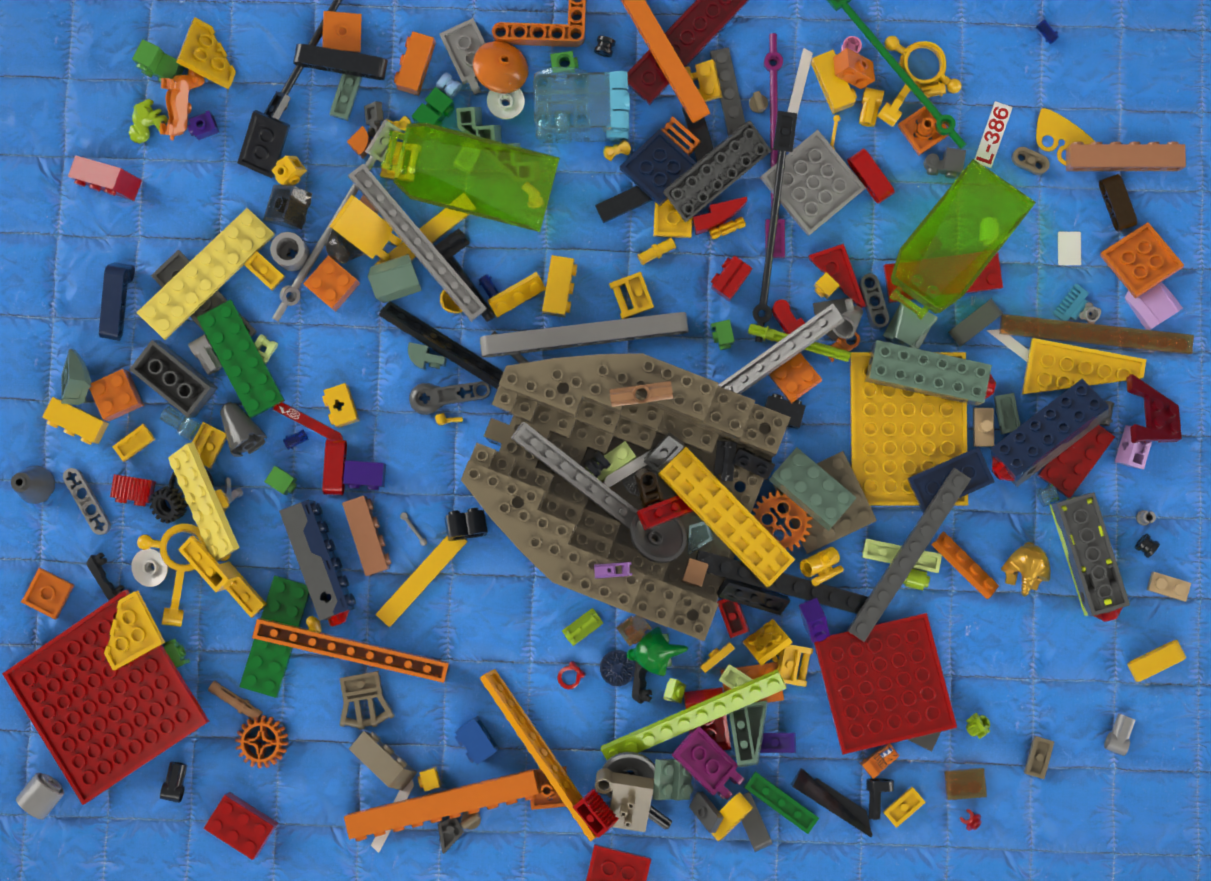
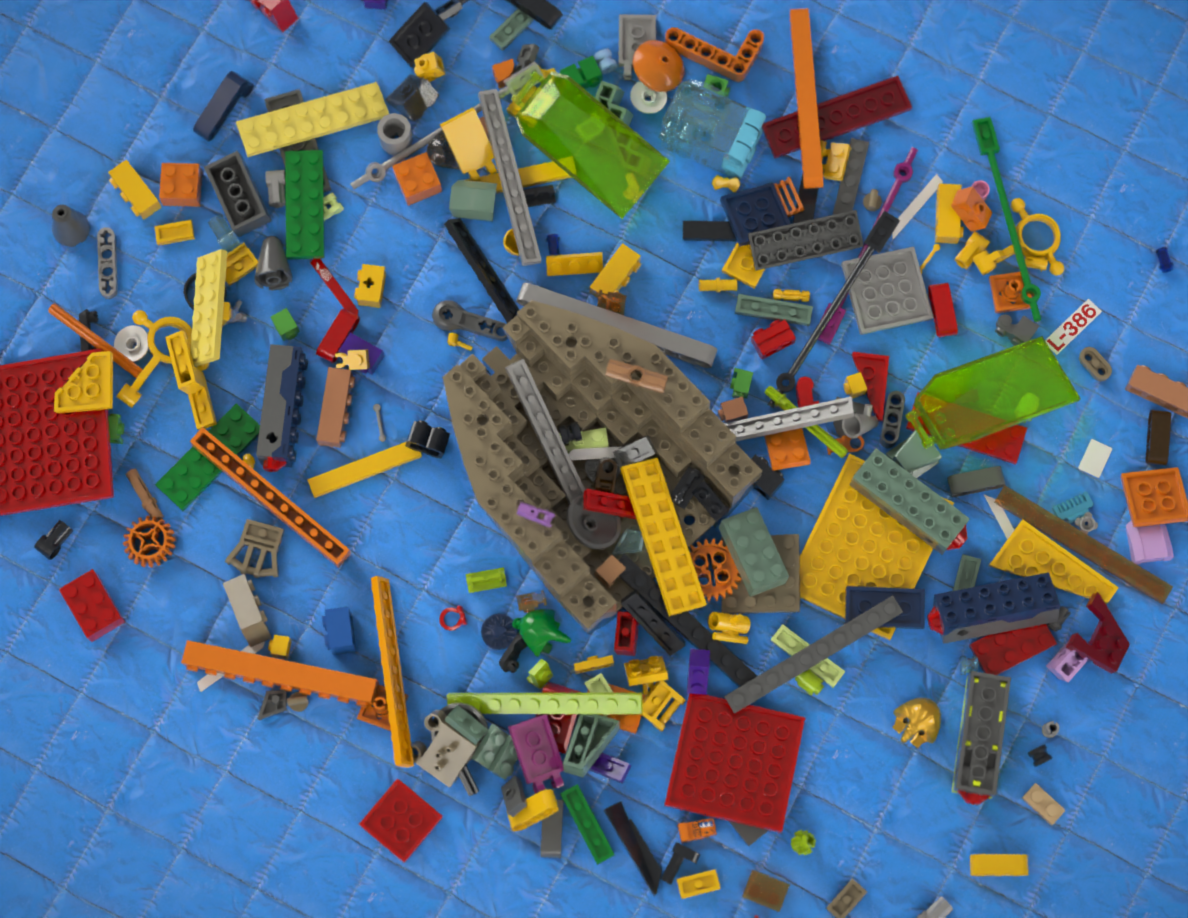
camera: 20 degrees right, 10 degrees down
orange plate [21,568,75,619] -> none
sand green slope [61,349,91,405] -> none
red brick [110,474,156,507] -> none
black tyre [149,486,187,523] -> none
yellow plate [244,251,285,291] -> none
clear blue pin [283,429,309,450] -> none
orange brick [394,31,436,96] -> none
sand green brick [408,342,447,370] -> none
black axle [446,256,495,322] -> none
red brick [572,789,618,838] -> none
black wheel [594,36,616,57] -> none
yellow plate [609,272,654,319] -> none
red slope [692,197,747,235] -> none
orange plate [931,531,999,599] -> none
tan tile [973,408,994,447] -> none
yellow piece [1036,108,1095,166] -> none
none -> orange axle [48,303,143,378]
none -> yellow plate [335,349,370,370]
none -> sand green plate [445,705,488,745]
none -> clear orange plate [597,290,627,315]
none -> nougat brick [718,397,748,423]
none -> sand green plate [735,294,813,326]

